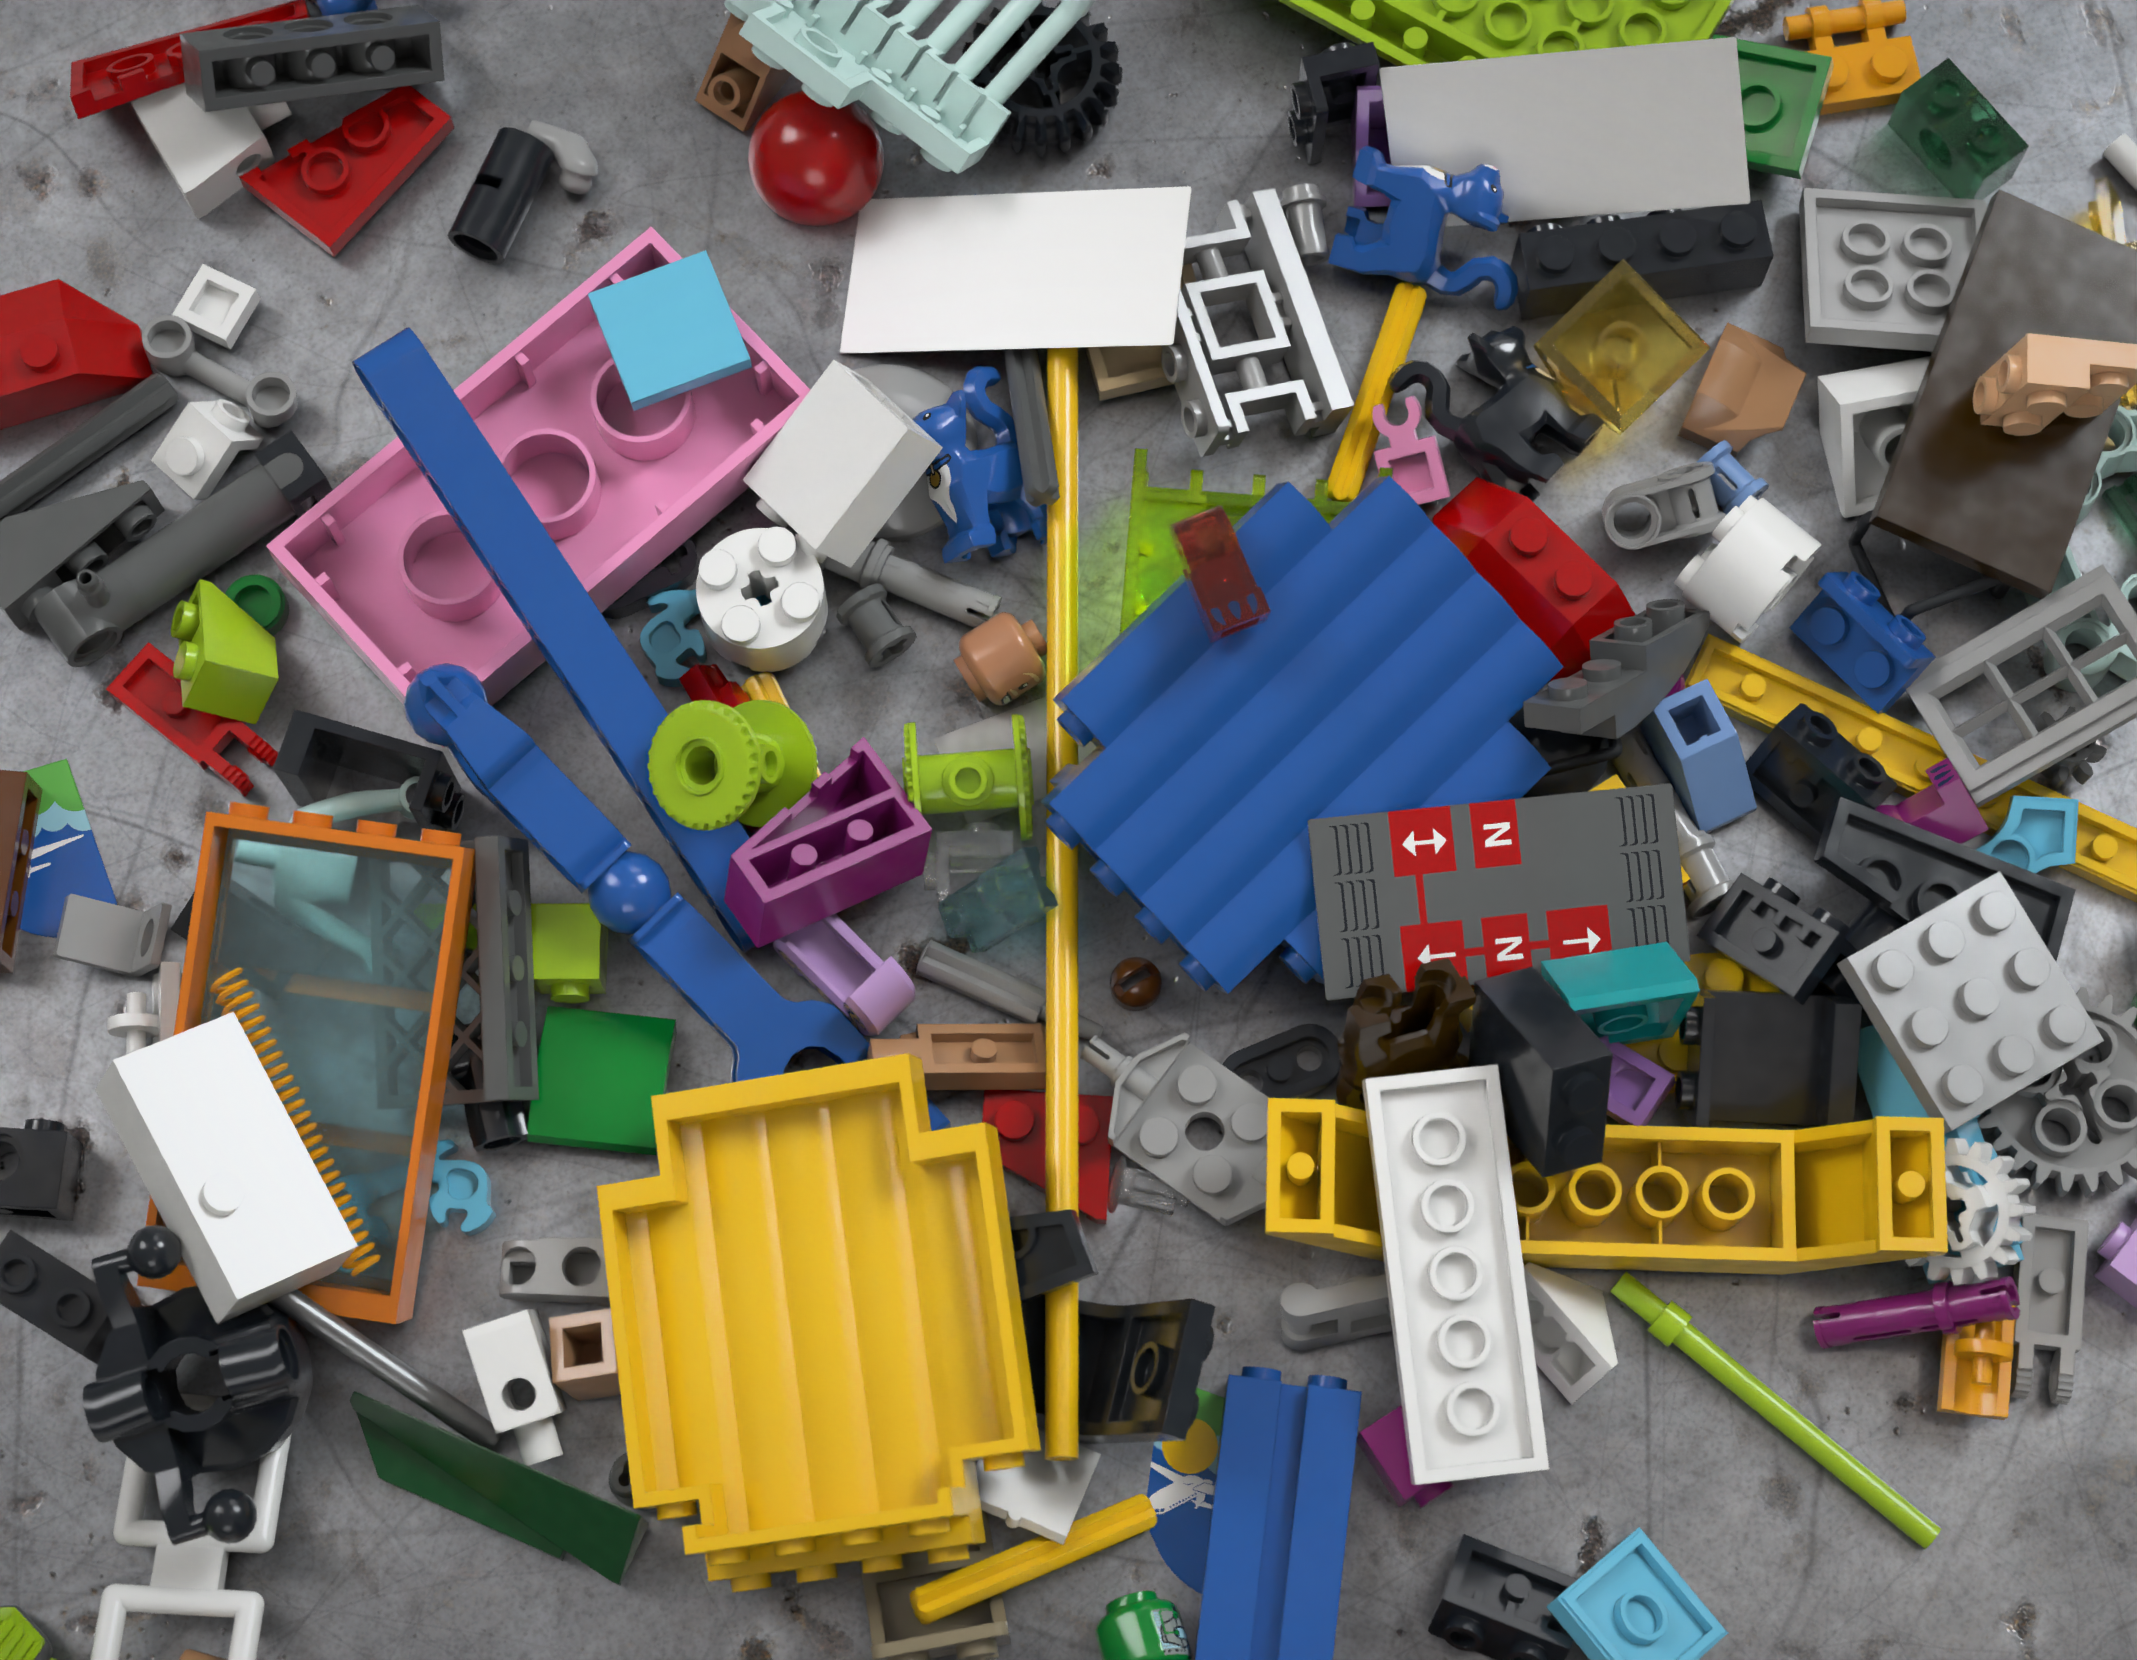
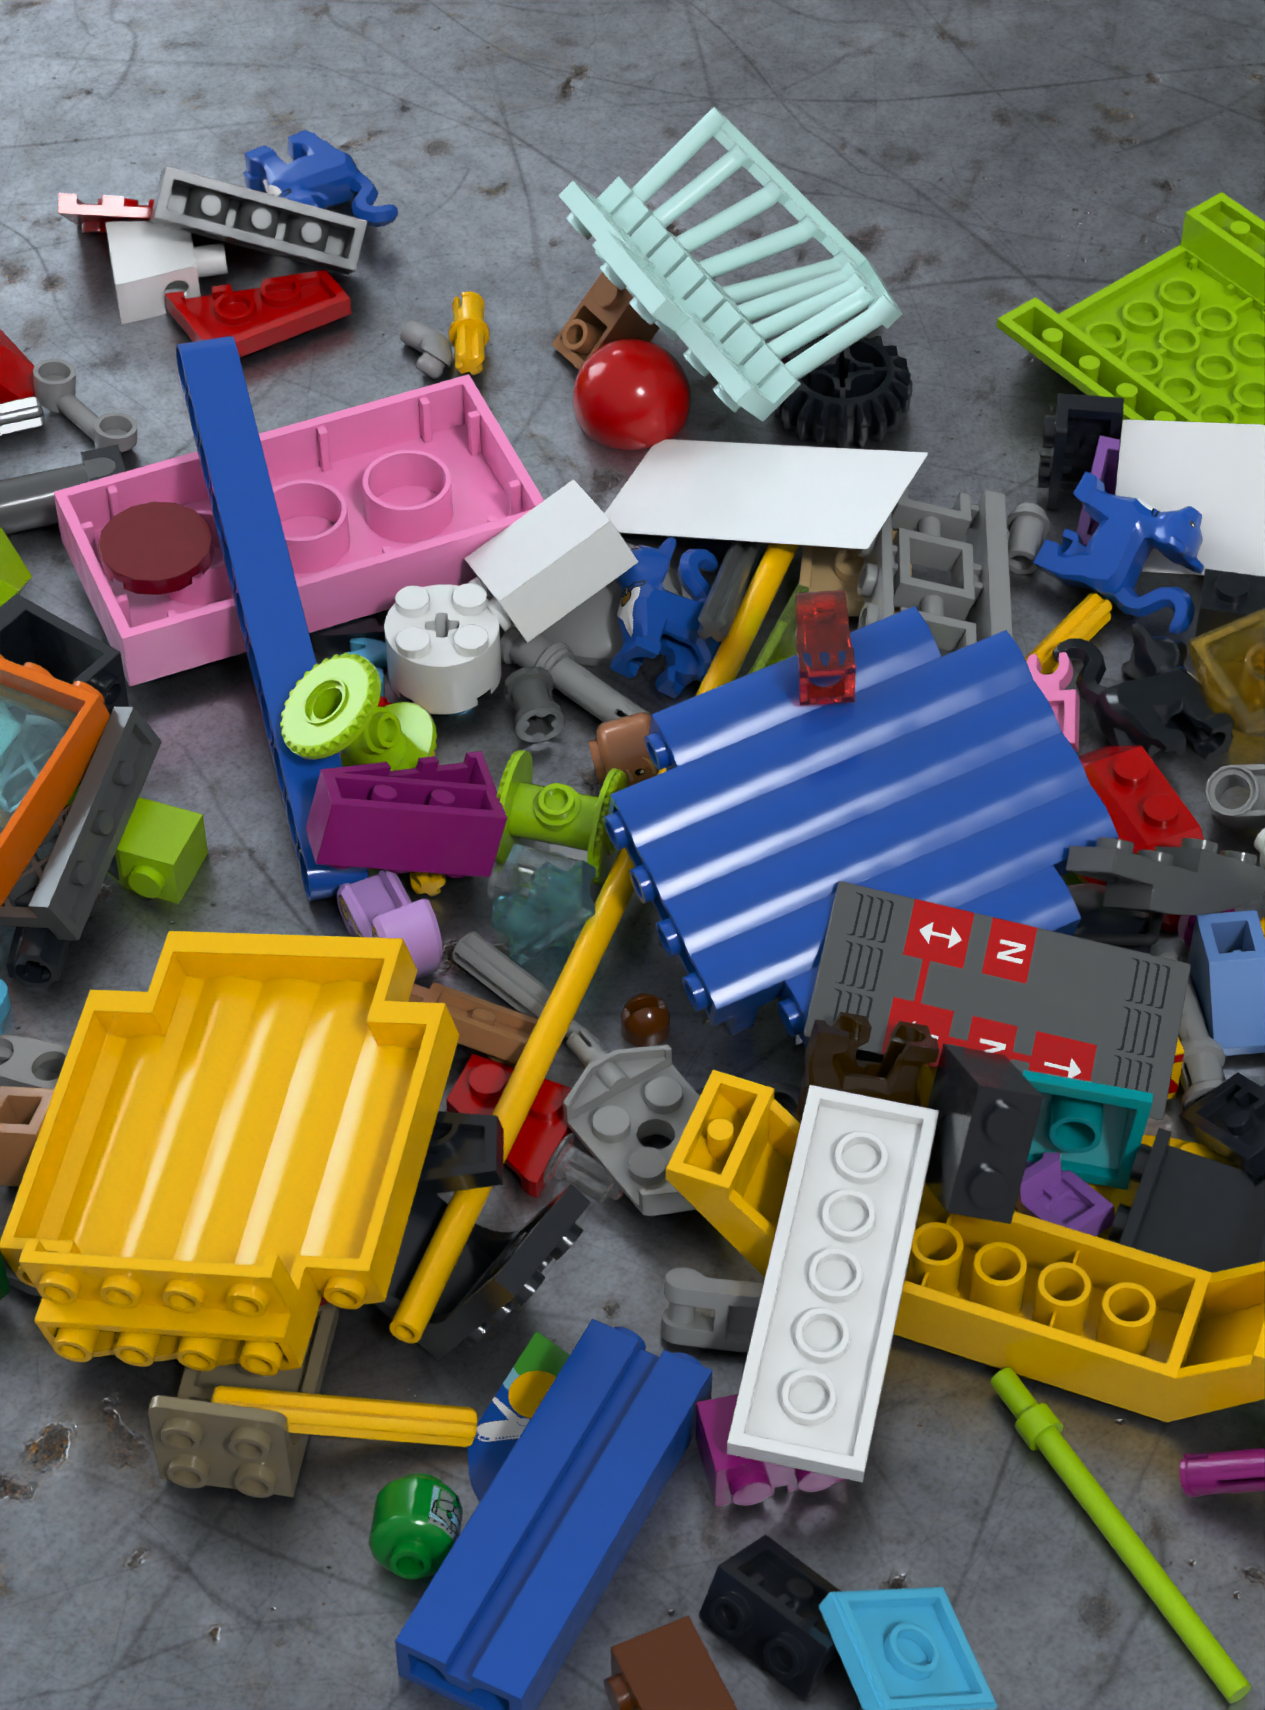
camera: 20 degrees right, 25 degrees down
white bracket [151,399,264,500] -> none
white plate [172,264,261,350] -> none
green tile [225,574,289,636] -> none
blue piece [404,663,869,1083] -> none
black pin [448,127,554,264] -> none
green slope [527,1006,677,1155] -> none
medium azure tile [588,250,752,411] -> none
white piece [976,1430,1101,1545] -> none
white slope [1524,1262,1618,1405] -> none
none -> dark red tile [98,502,214,595]
none -> yellow axle [449,291,490,375]

